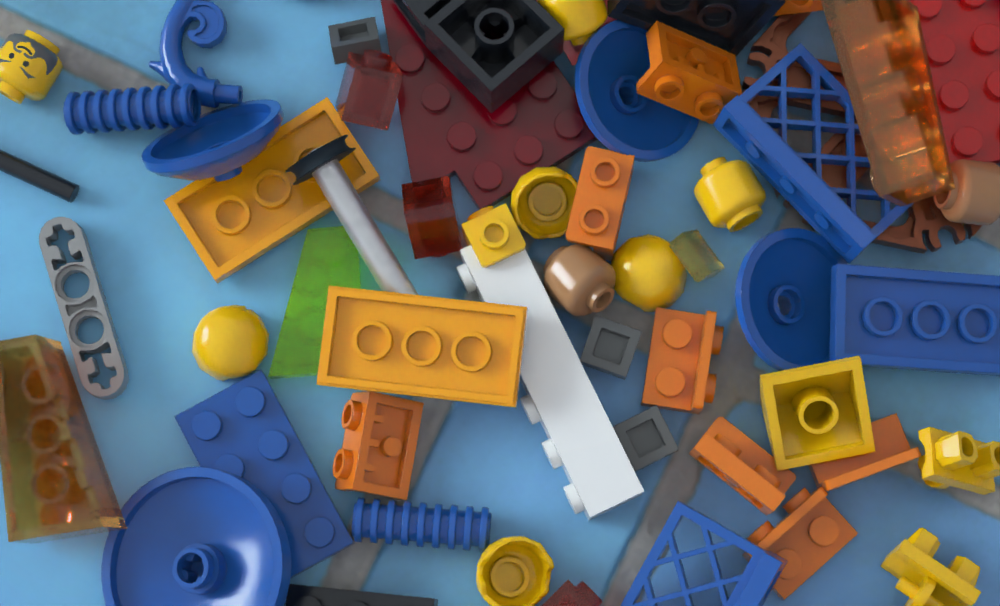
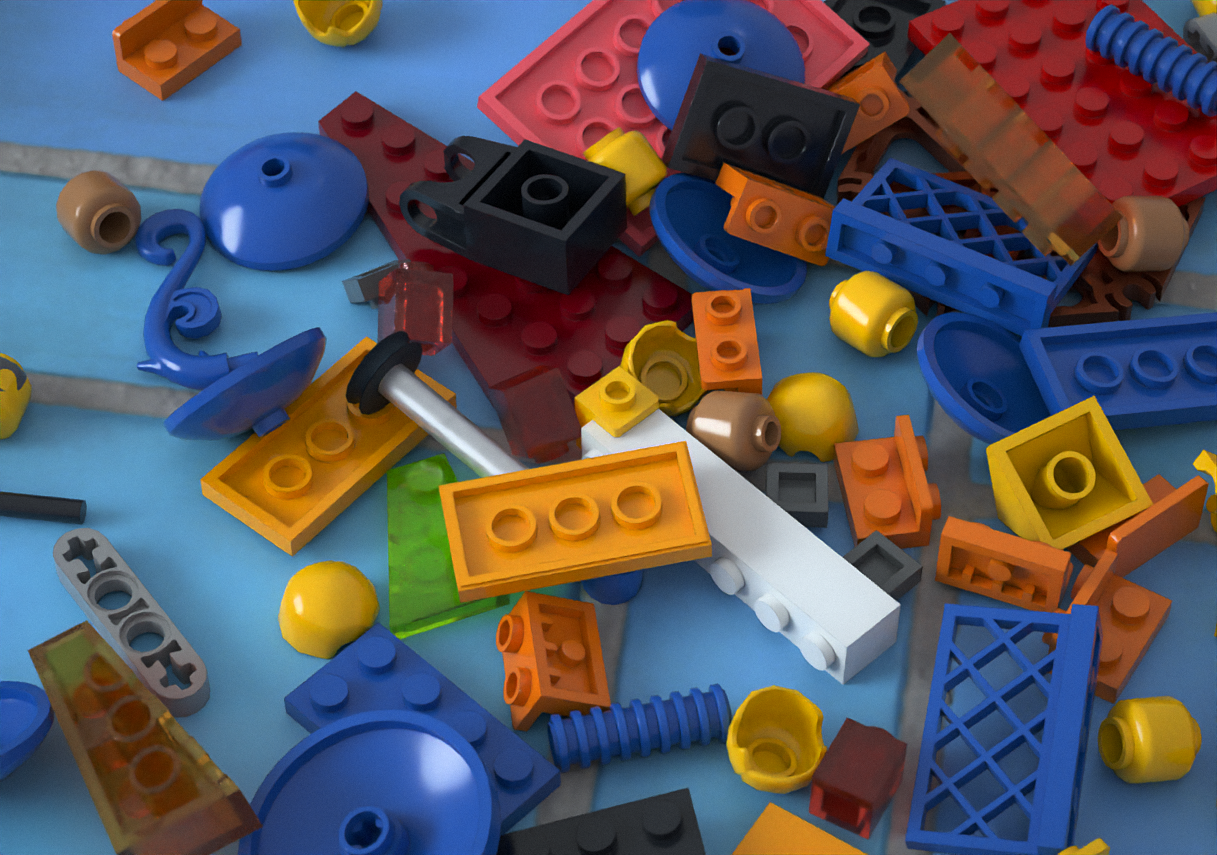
camera: 20 degrees left, 30 degrees down
blue piece [63,83,201,135] -> none
clear yellow tile [670,229,725,282] -> none

